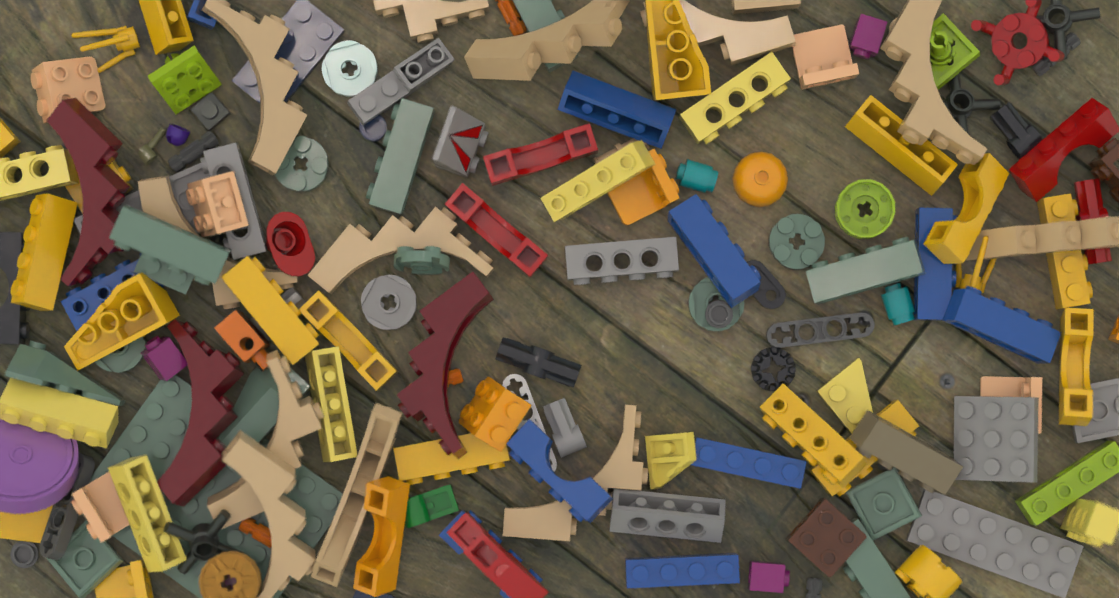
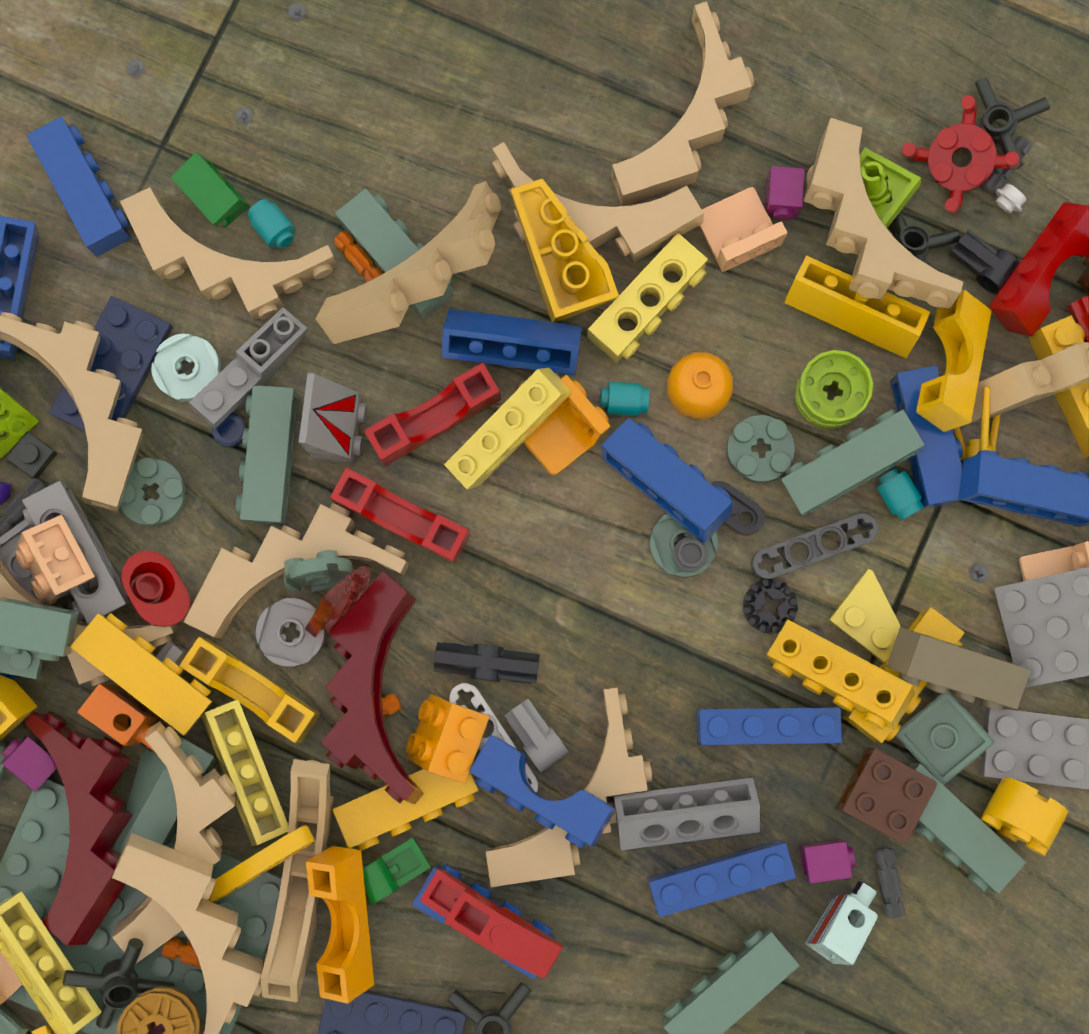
camera: 10 degrees left, 5 degrees down
light grey brick [565,237,679,285] -> none
light yellow wing [645,432,696,490] -> none
none -> yellow beam [207,825,315,903]
none -> clear red plate [305,566,371,638]
none -> white plate [995,183,1027,214]

